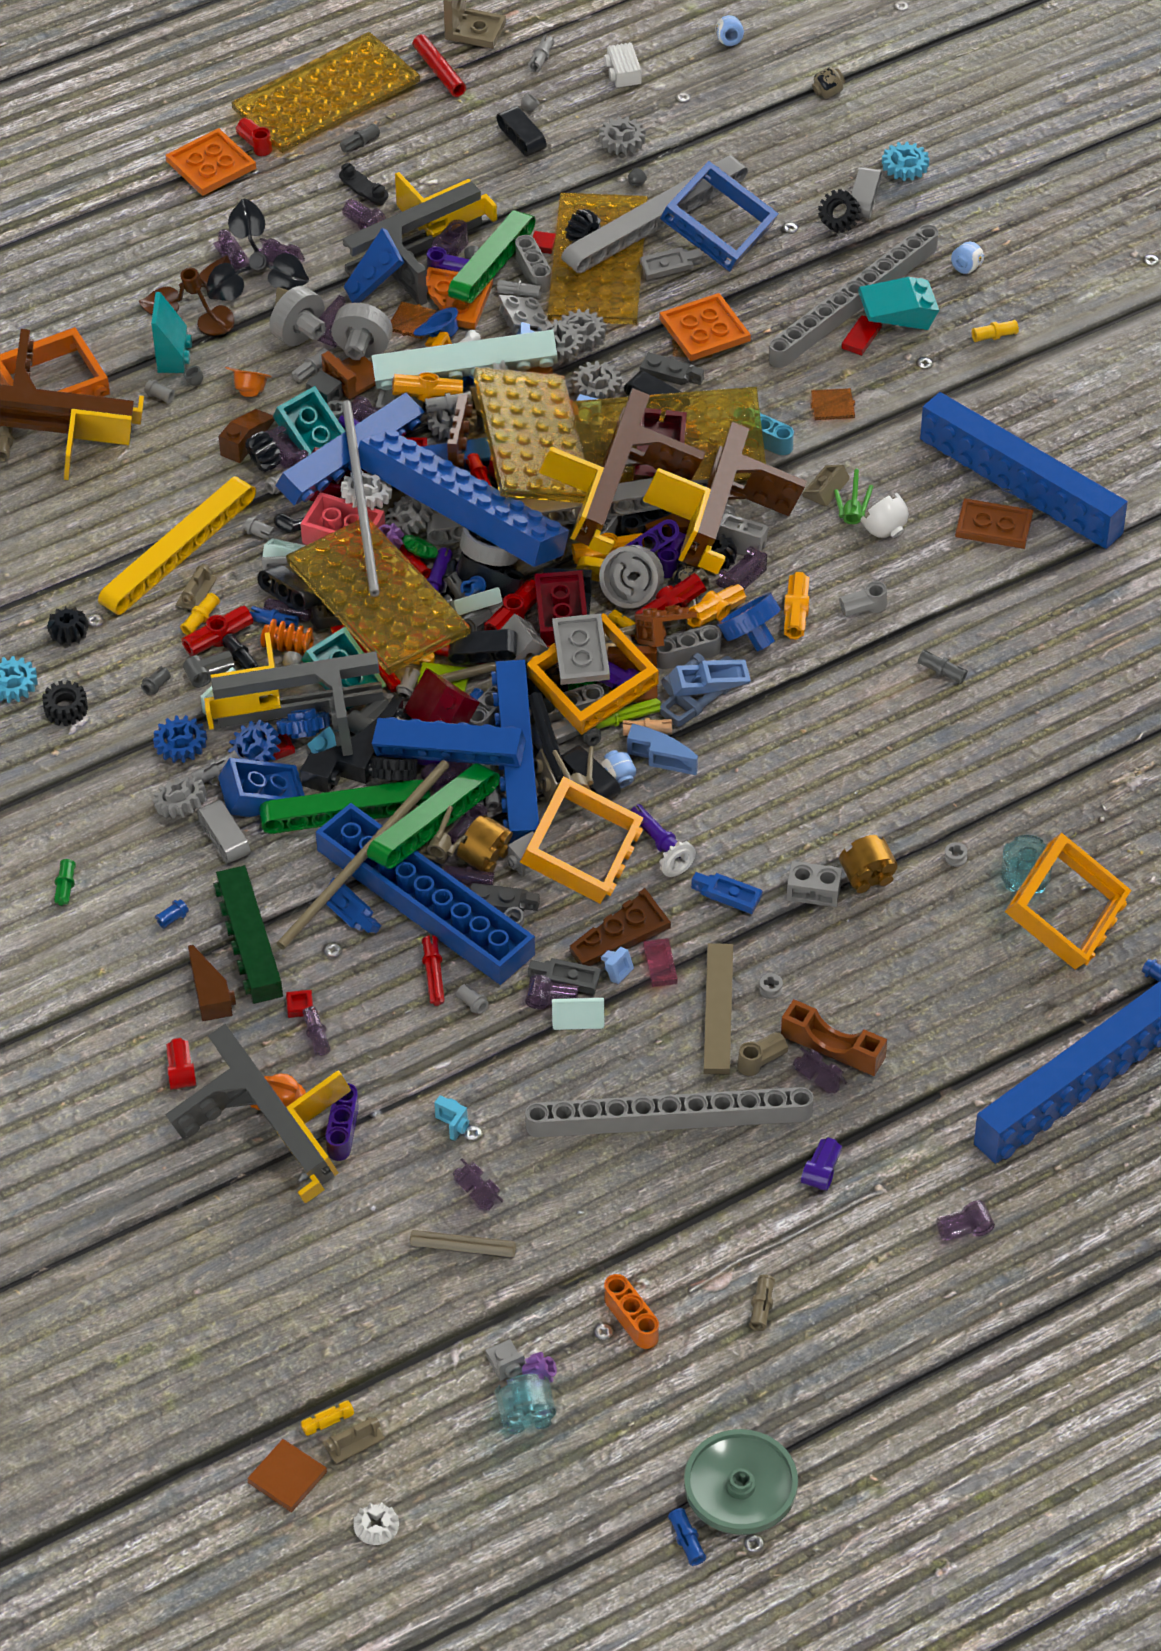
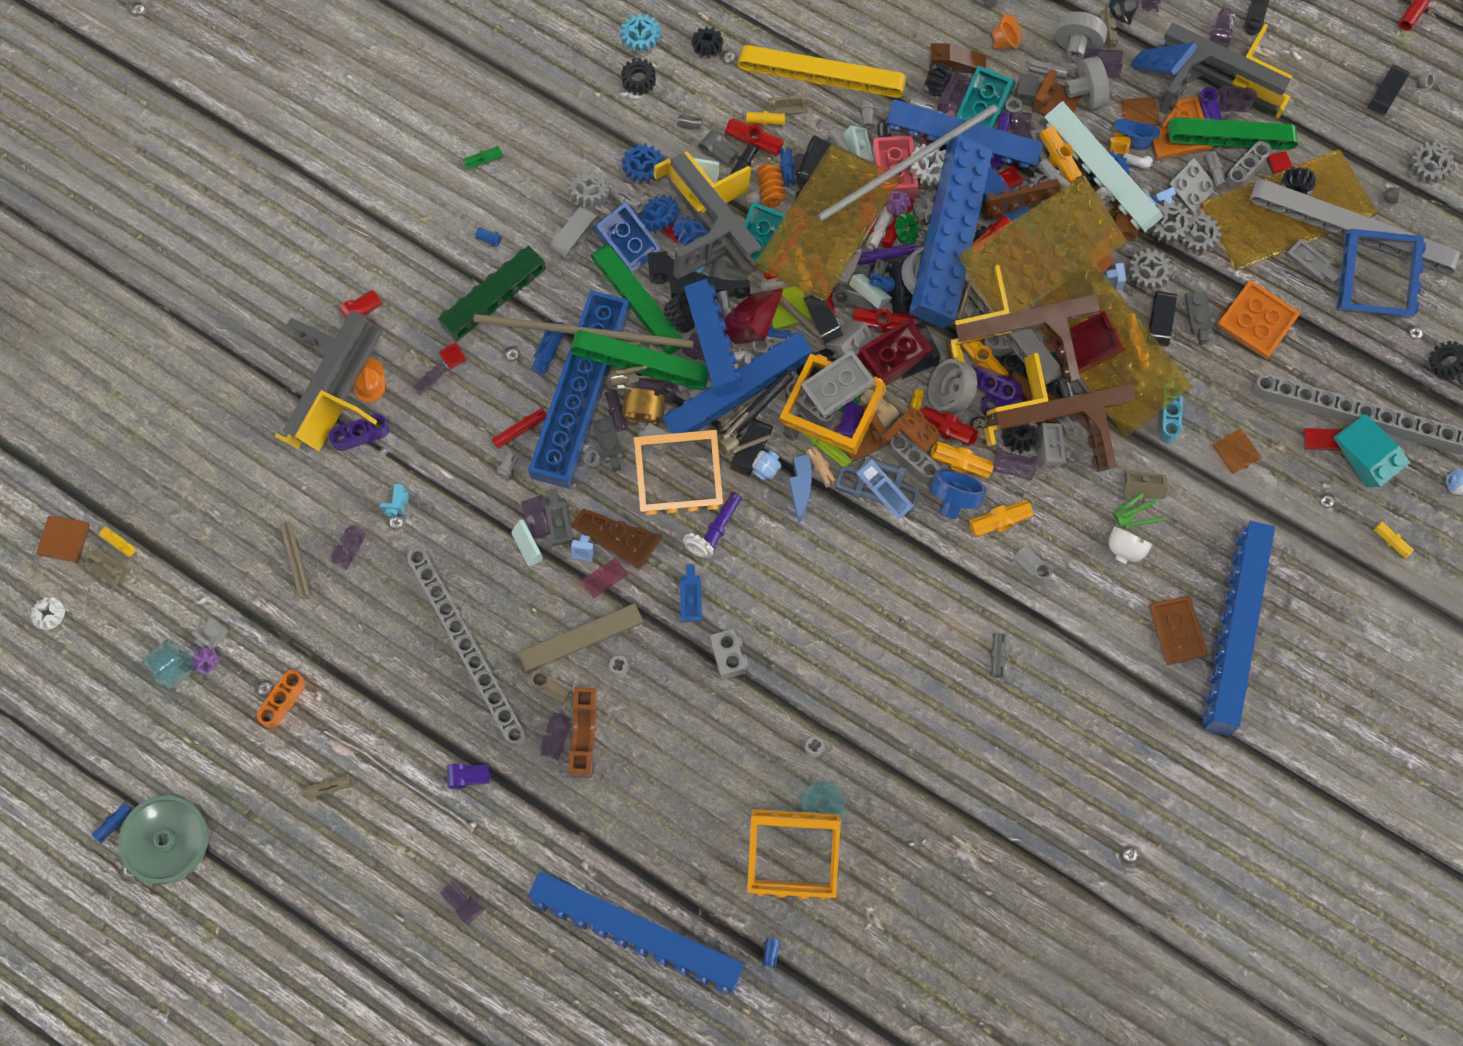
camera: 65 degrees right, 20 degrees up
reddish brown slope [188,945,236,1022] -> none
pearl gold brick [839,835,898,893] -> none

